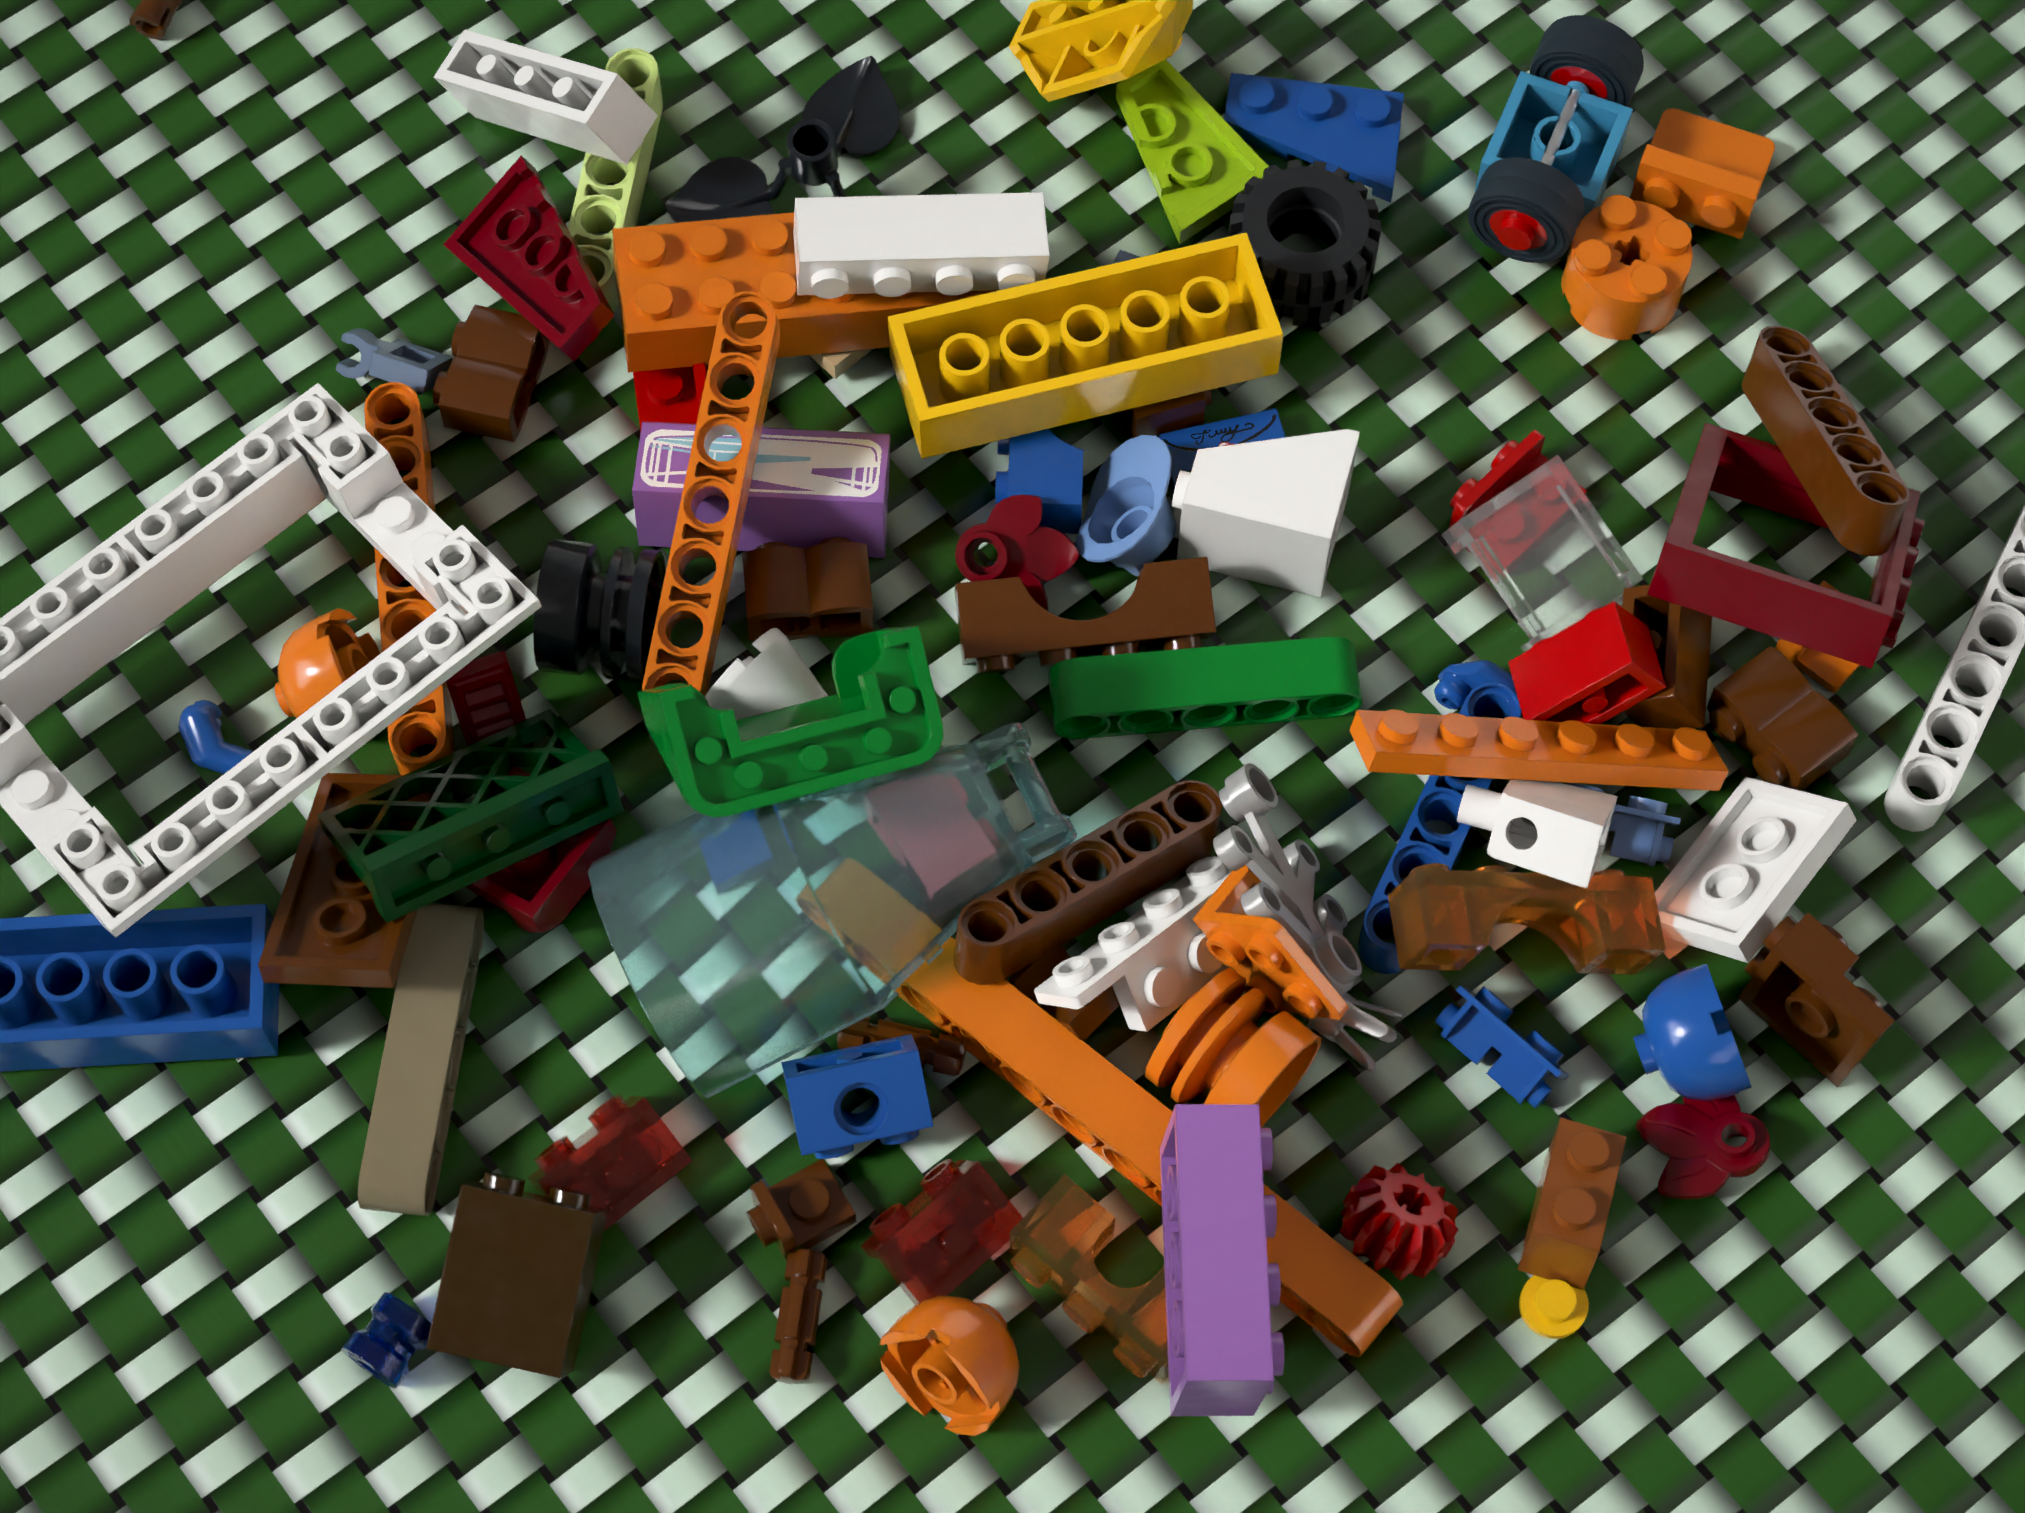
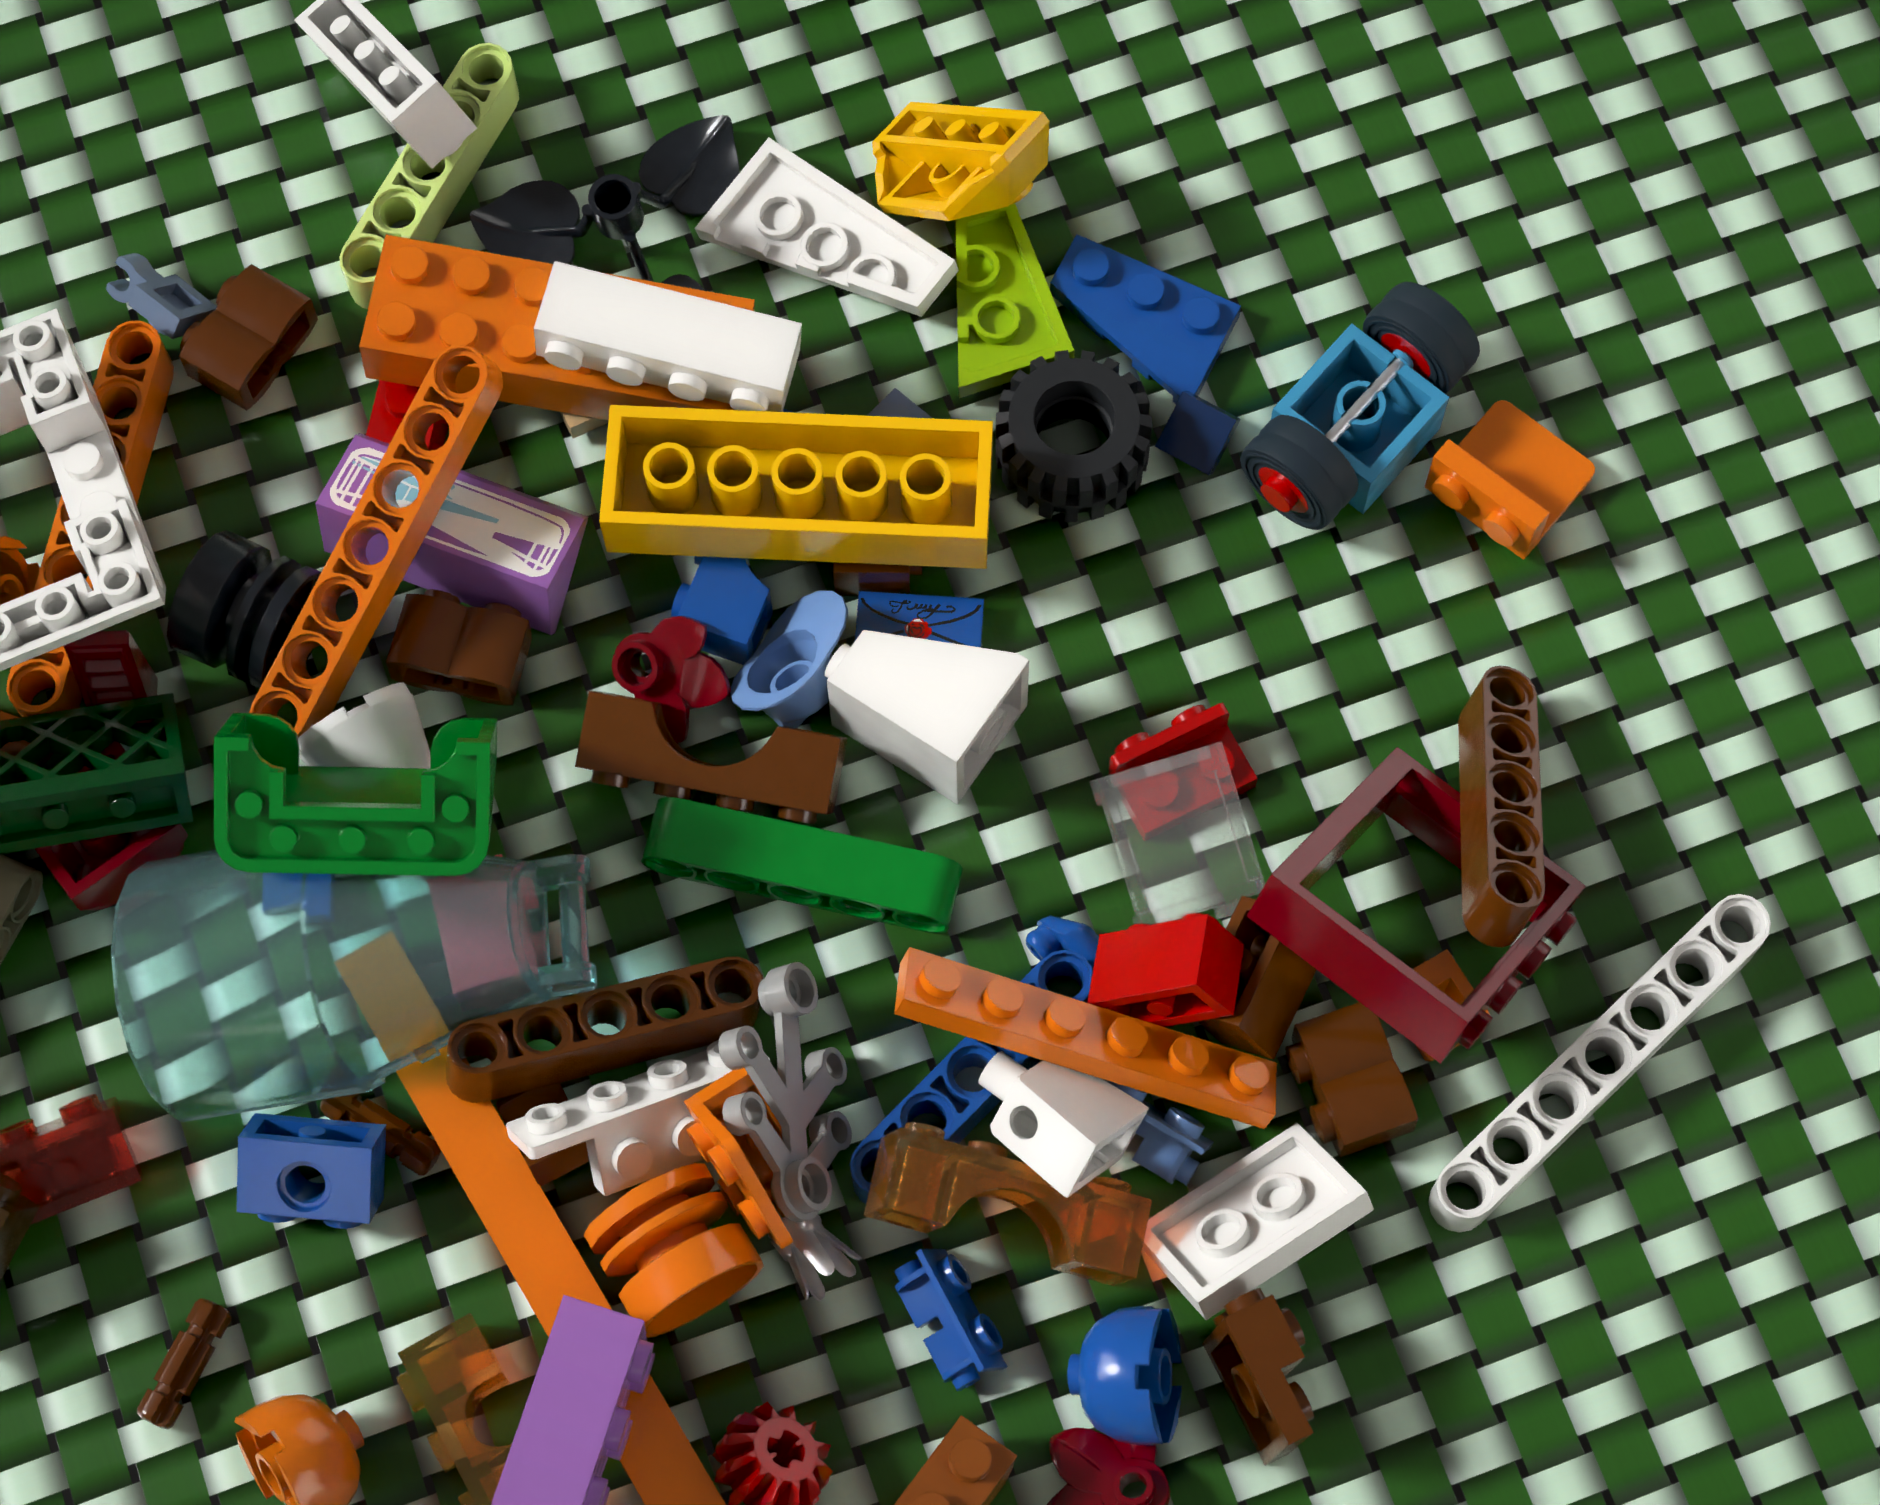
camera: 20 degrees right, 5 degrees up
dark red wing [443,155,615,361] -> none
reddish brown bracket [746,1159,857,1261] -> none
clear red bracket [861,1159,1028,1305] -> none
orange brick [1561,195,1693,340] -> none
none -> white wing [694,137,959,317]
none -> dark blue tile [1155,391,1241,475]

